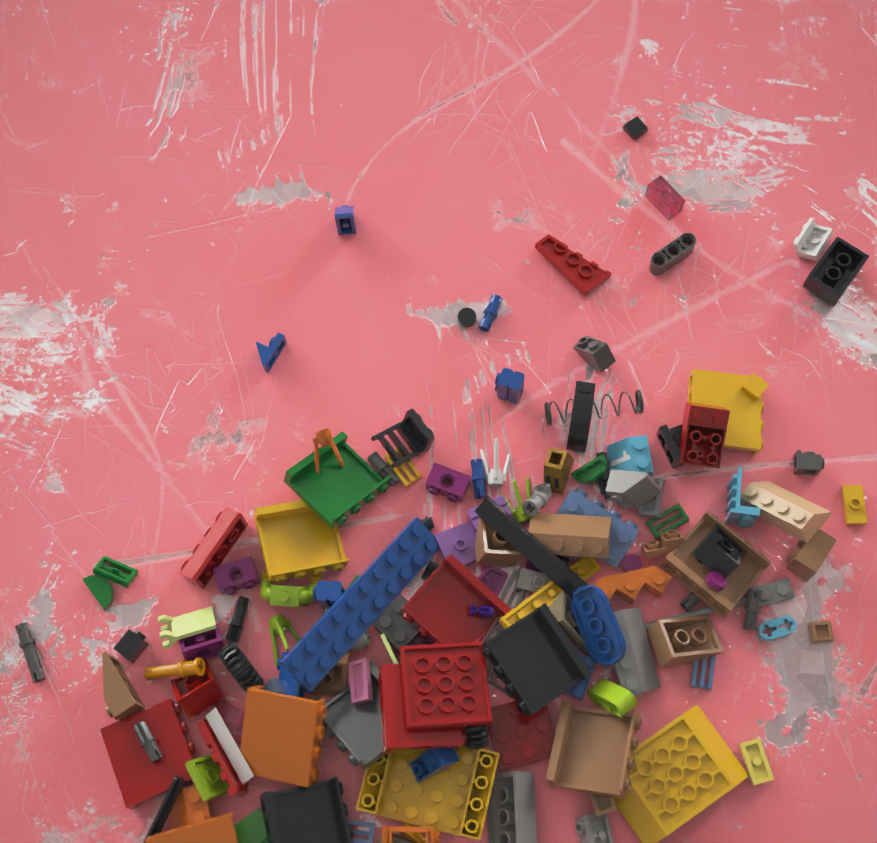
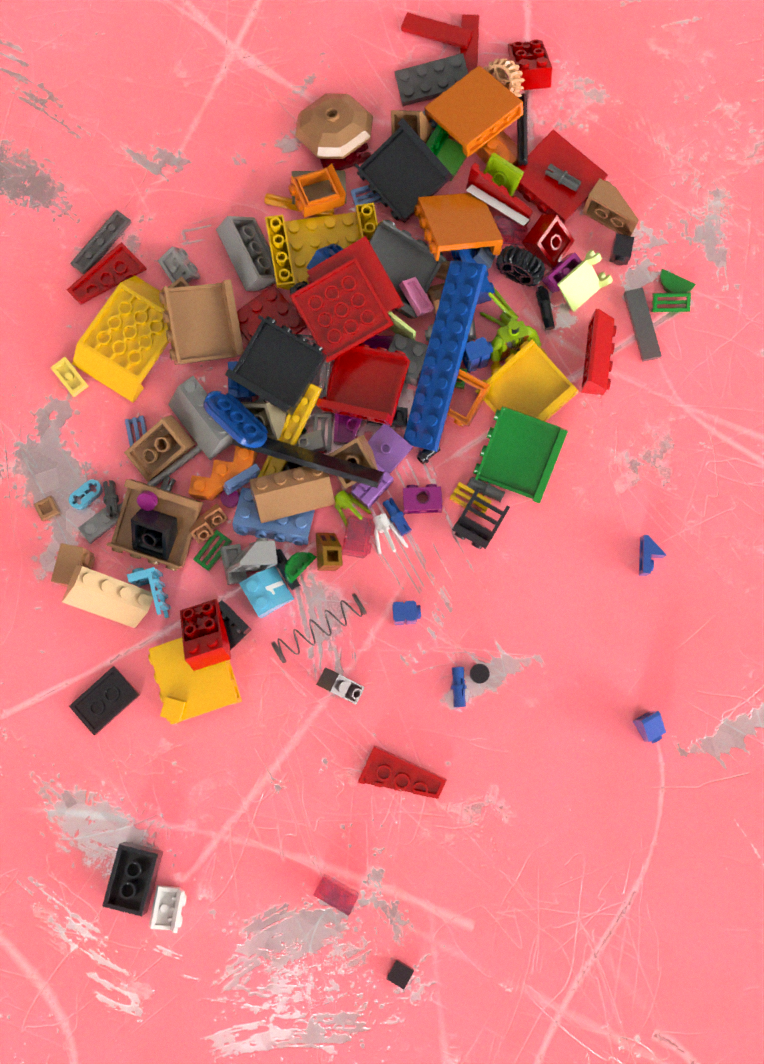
camera: 155 degrees right, 10 degrees up
dark grey pin [15,622,46,683] -> none
light orange pin [144,657,205,680] -> none
magenta brick [213,556,260,596] -> none
orange plant [312,428,344,473] -> none
dark purple piece [470,604,494,618] -> none
light grey connector [522,483,552,517] -> none
black arch [566,381,596,452] -> none
lime beam [587,678,638,718] -> none
dark grey beam [649,233,696,276] -> none
dark grey brick [793,450,825,475] -> none
yellow plate [841,485,867,525] -> none
none -> black tile [69,666,140,735]
none -> medium blue tile [223,464,260,496]
none -> clear pink brick [342,515,375,559]
none -> orange window [446,369,491,427]
none -> dark grey tile [624,287,662,362]

